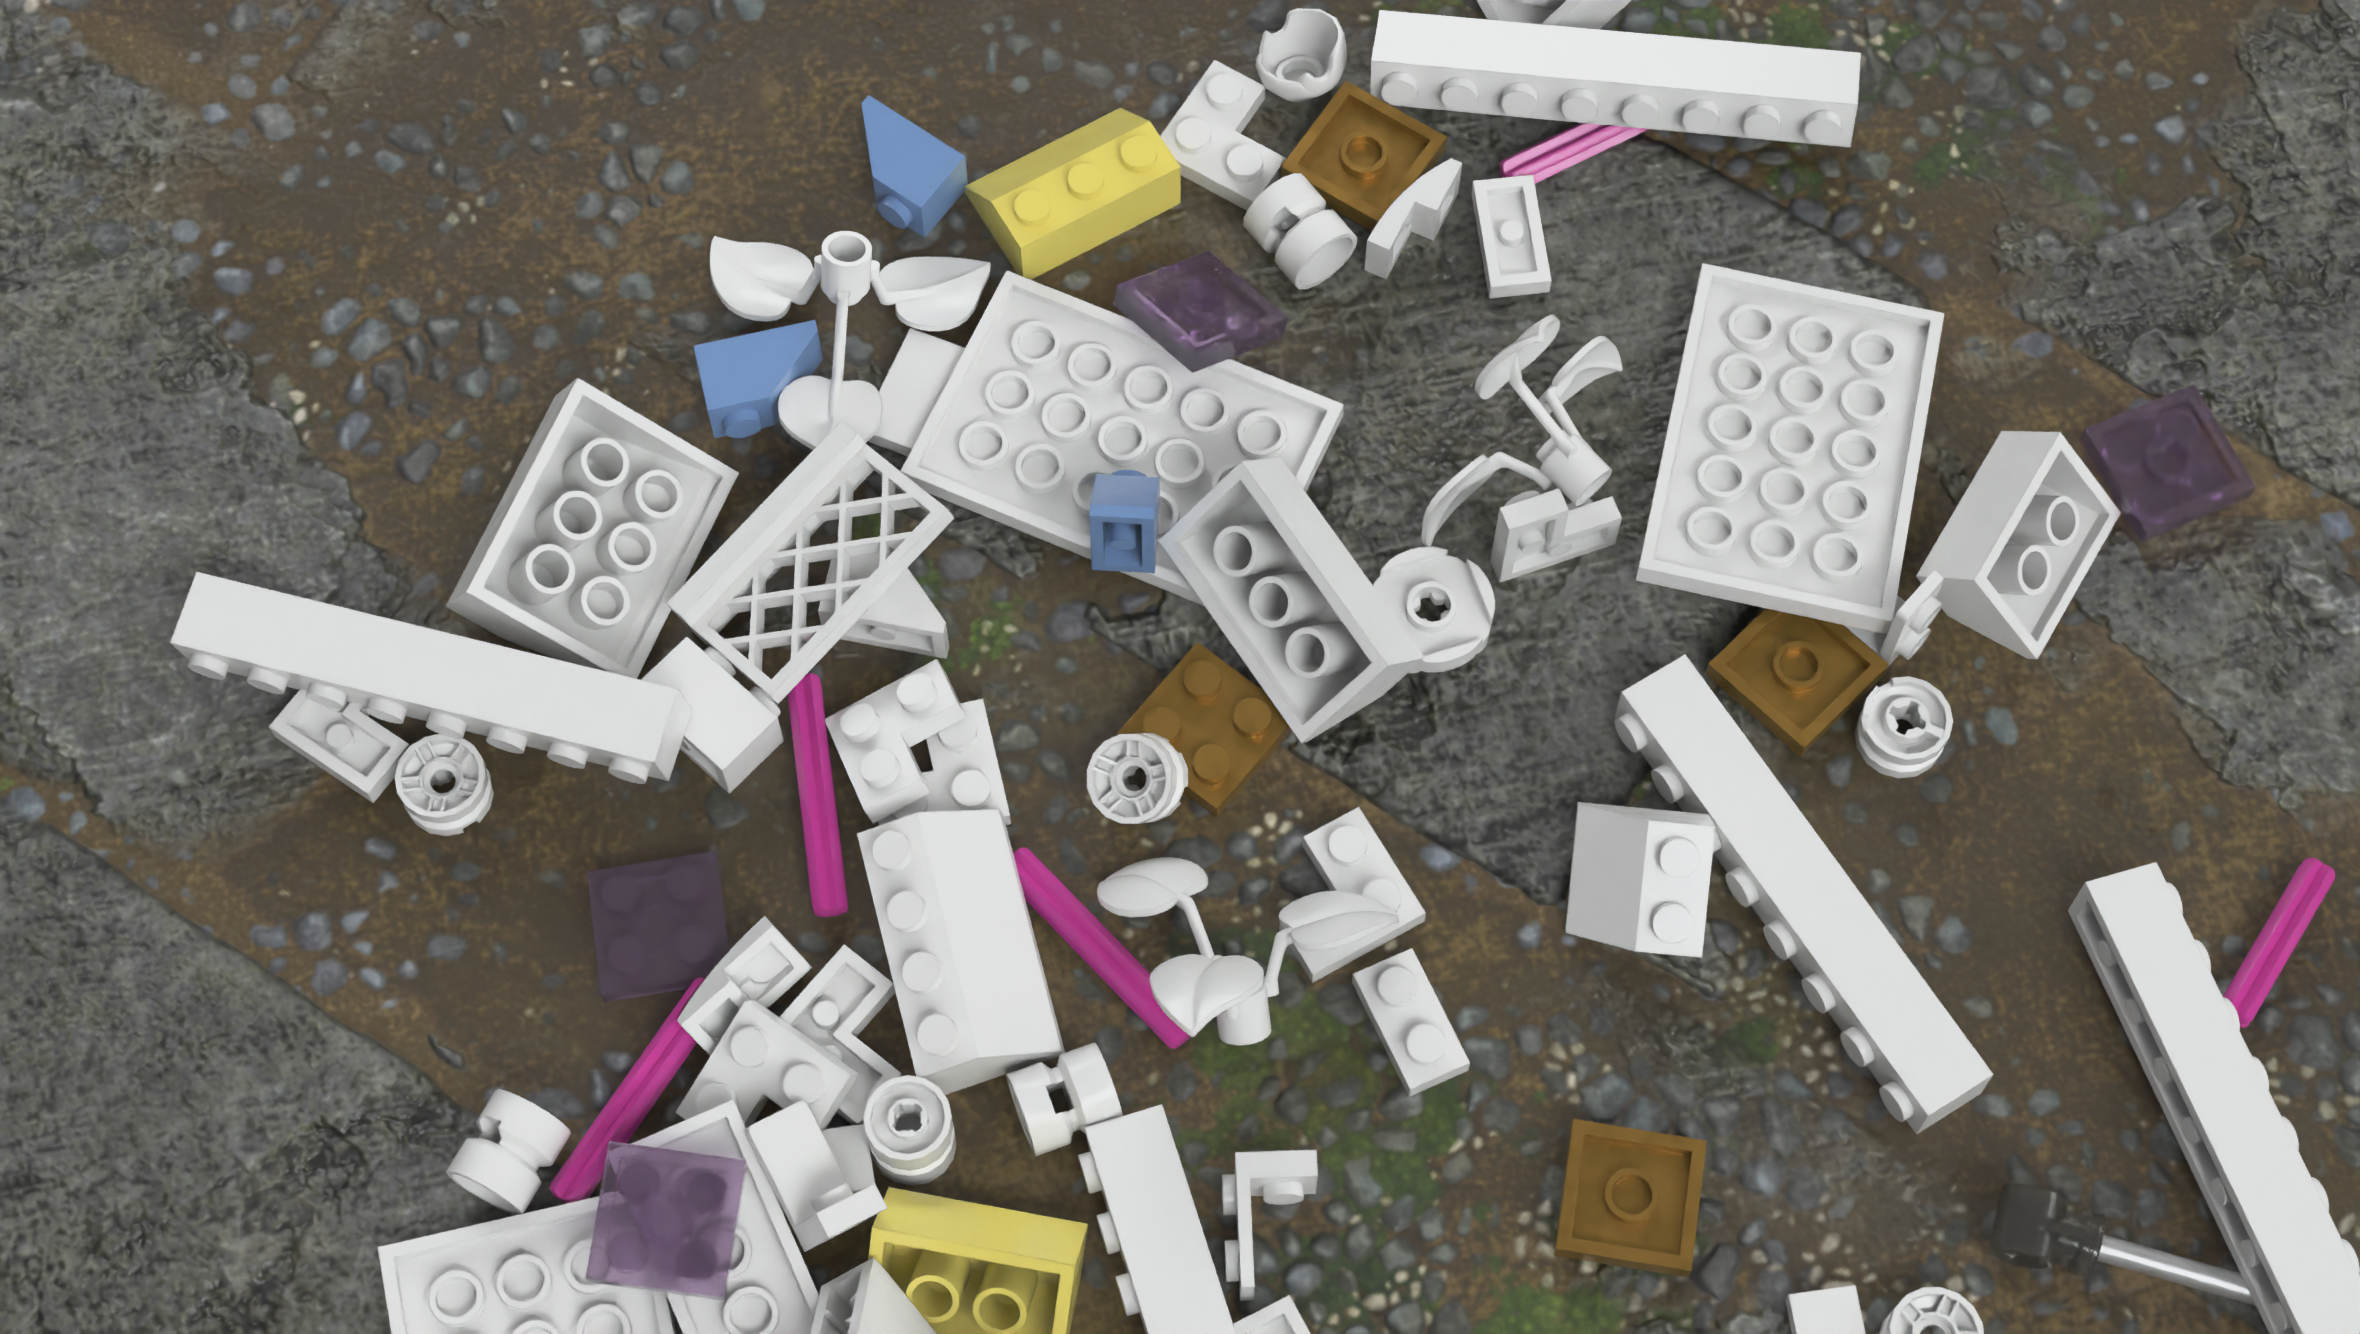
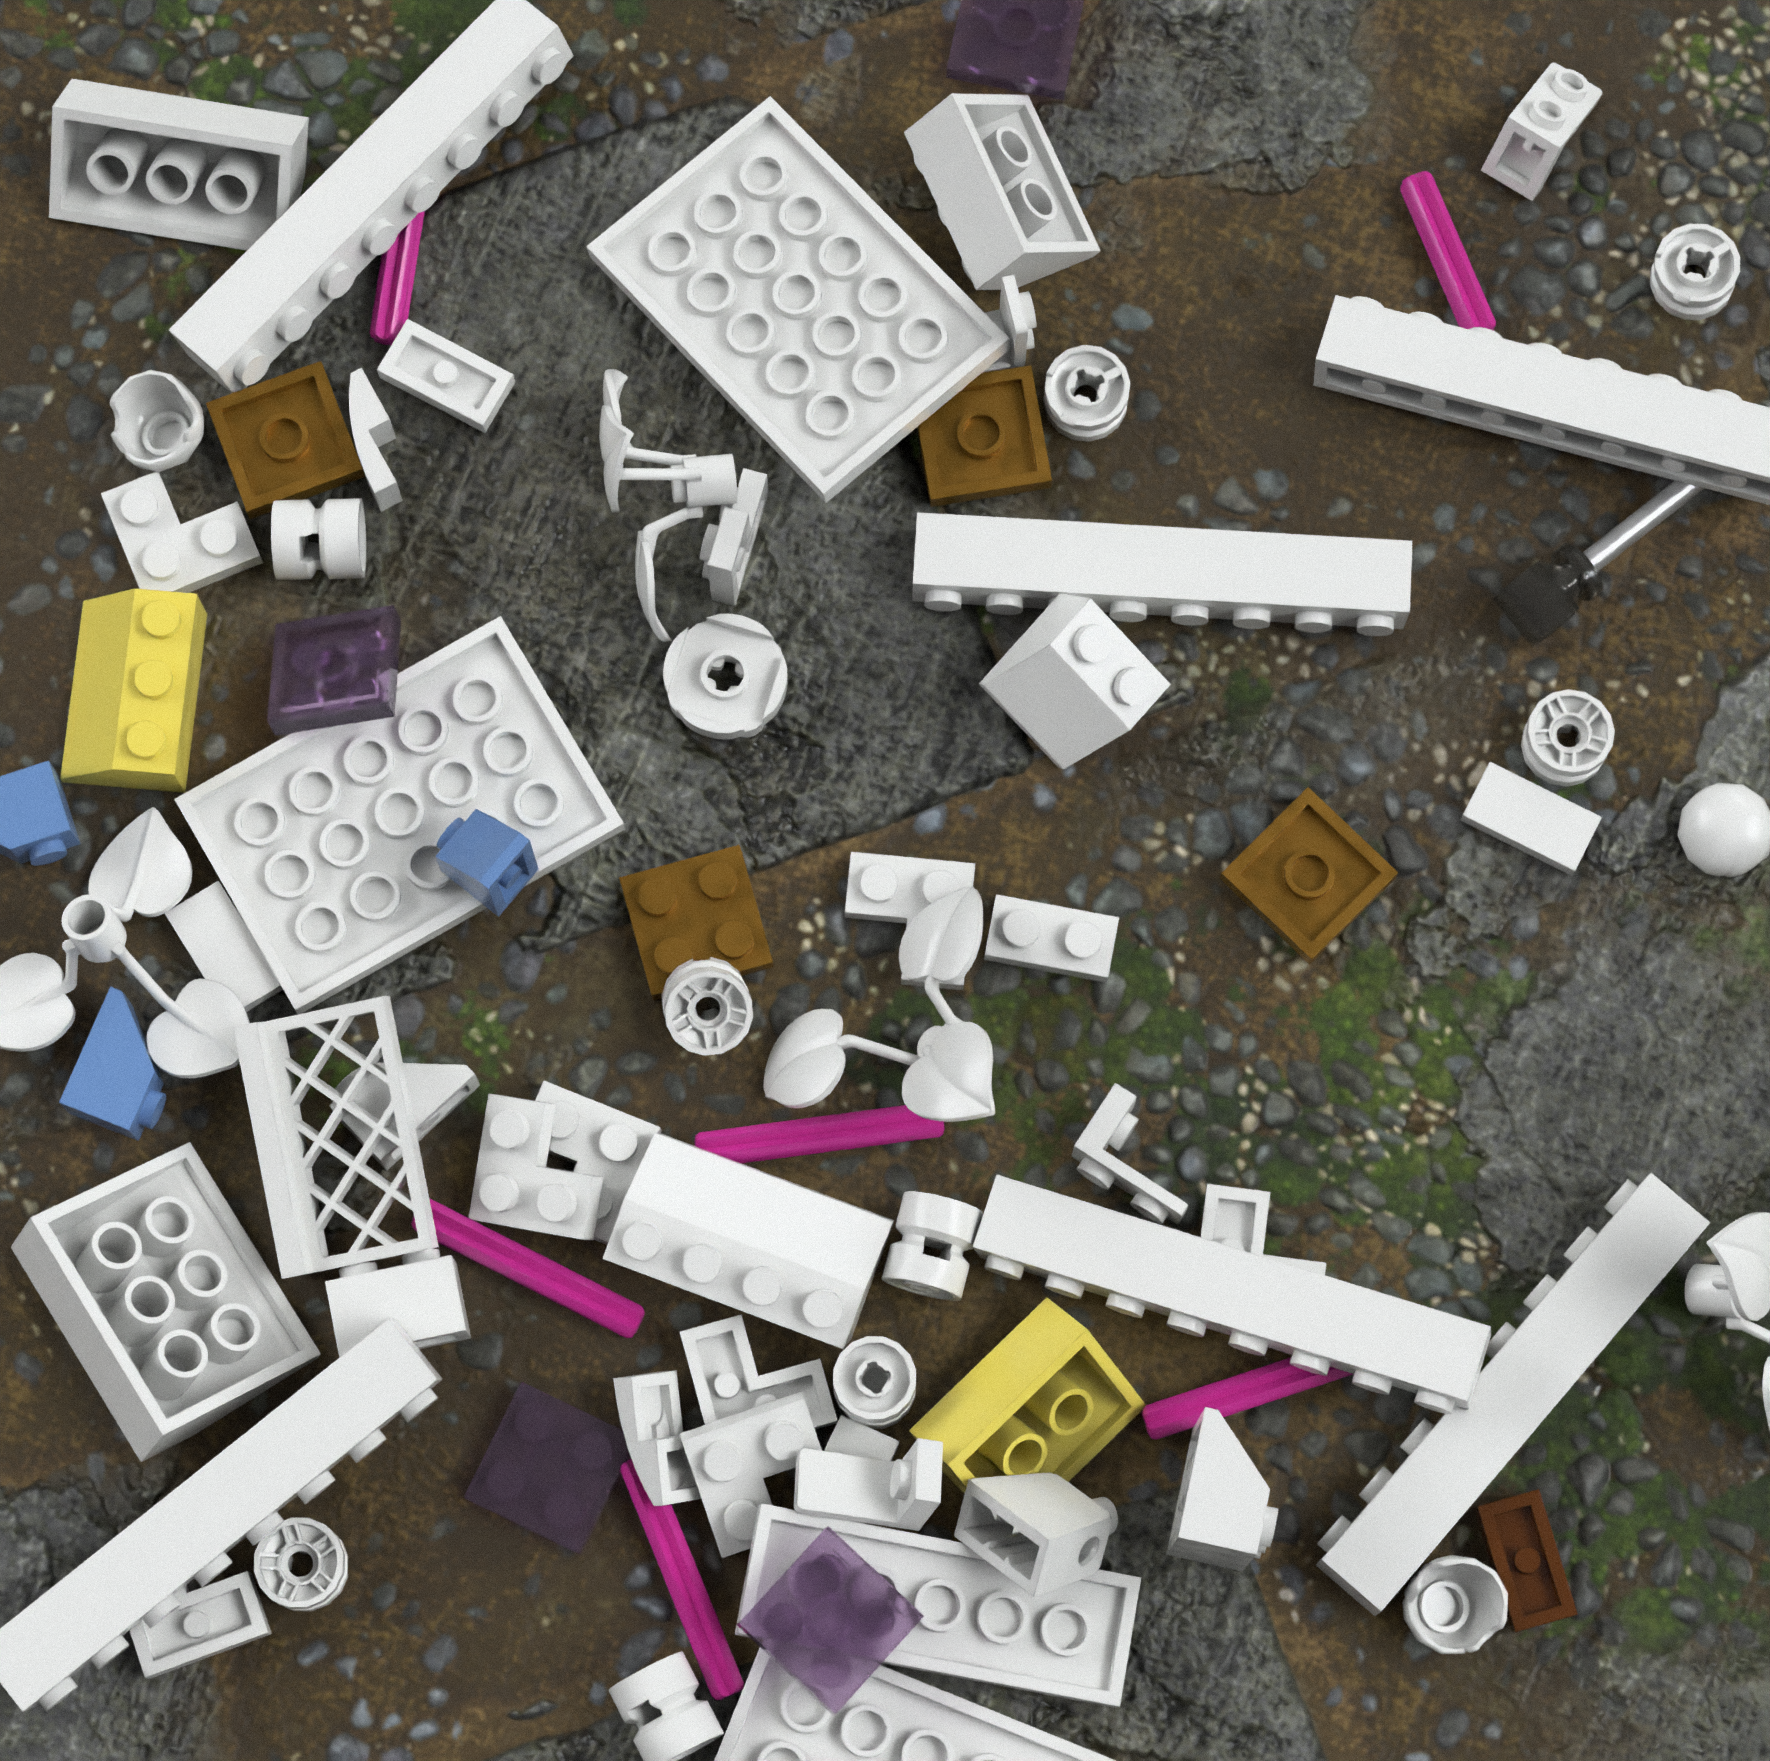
camera: 55 degrees left, 10 degrees up
white slope [1159,457,1425,743] -> none

